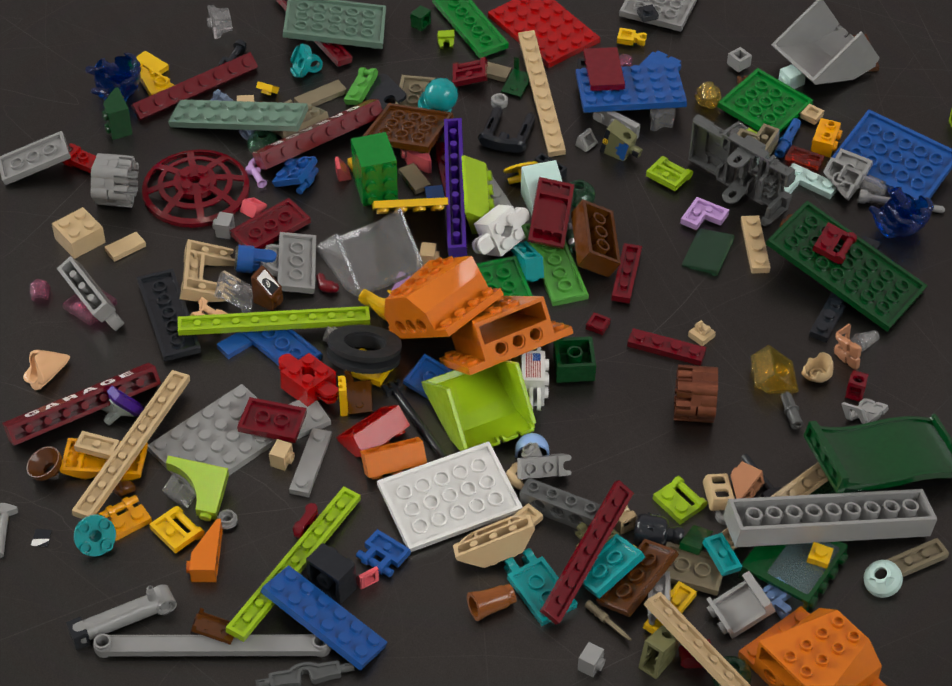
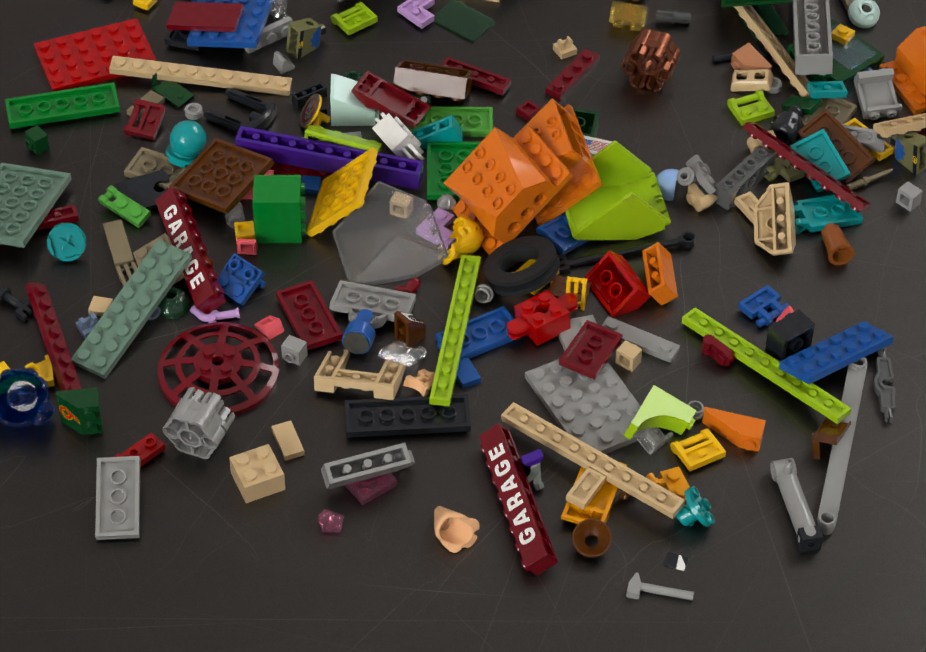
camera: 75 degrees left, 0 degrees up
yellow plate [256,81,279,96] -> none
white plate [377,441,523,552] -> none
lime tile [437,30,455,49] -> none

